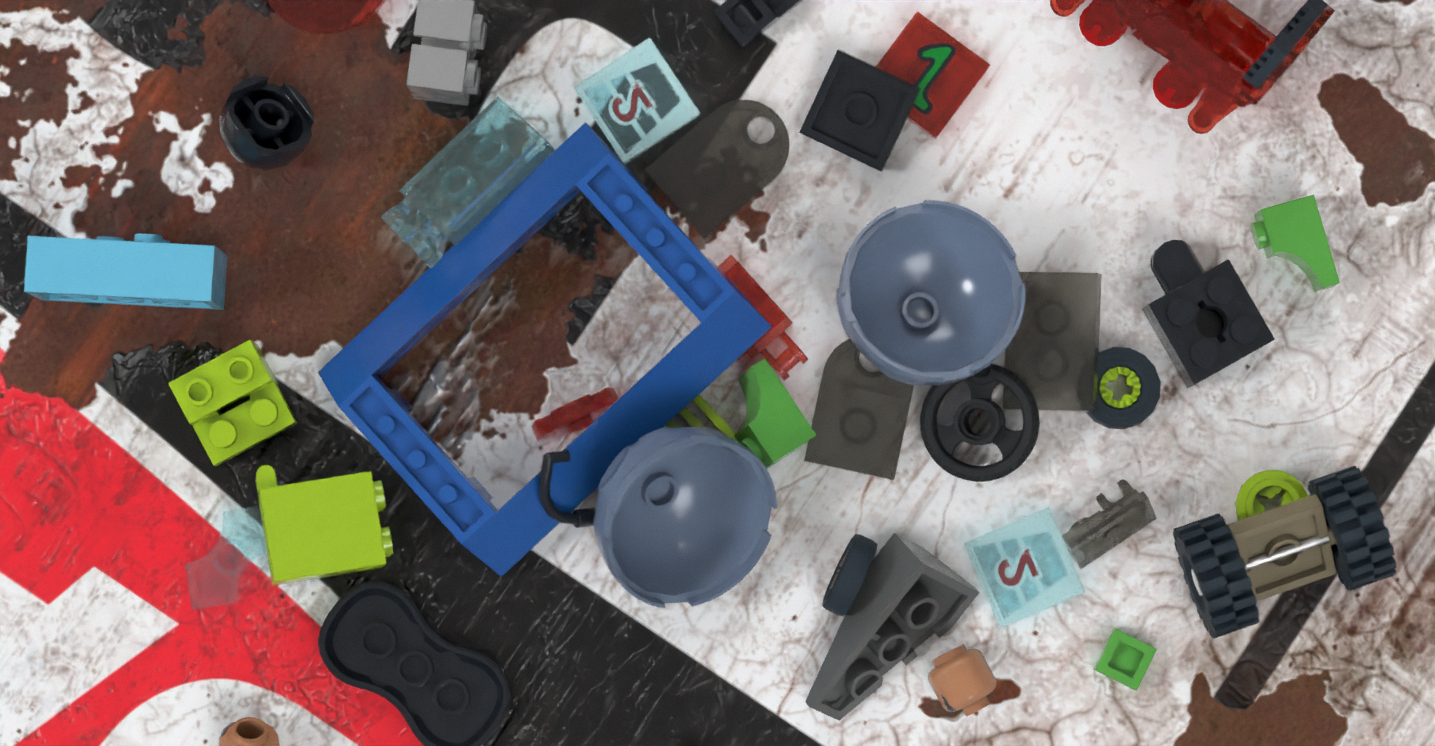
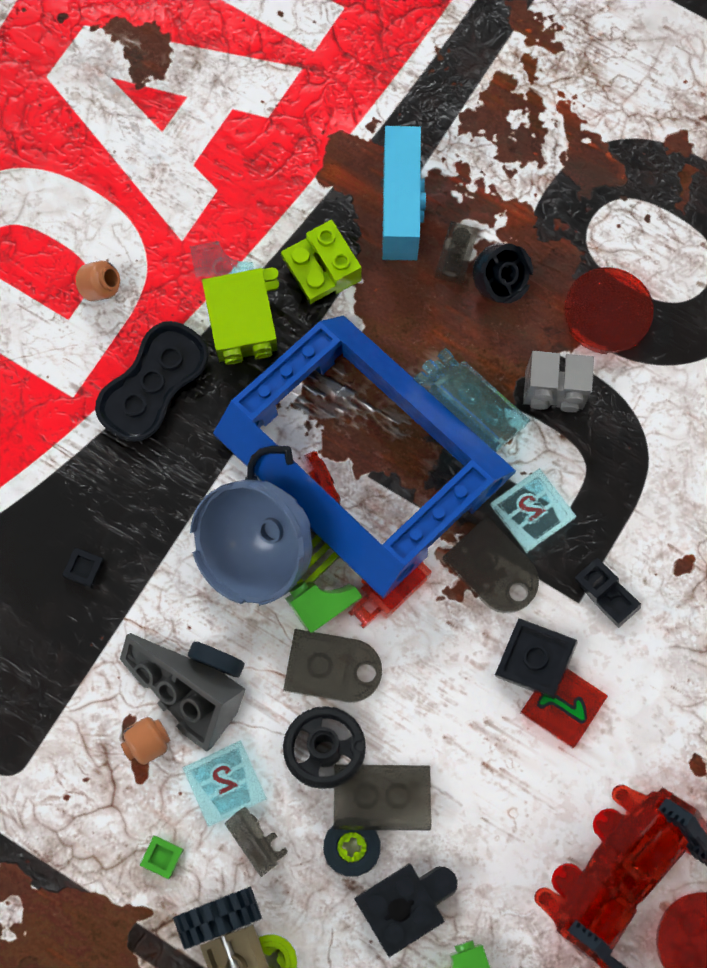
camera: 85 degrees right, 10 degrees down
sand blue rock [836,200,1025,385] -> none
none -> clear smoke plate [434,221,479,285]

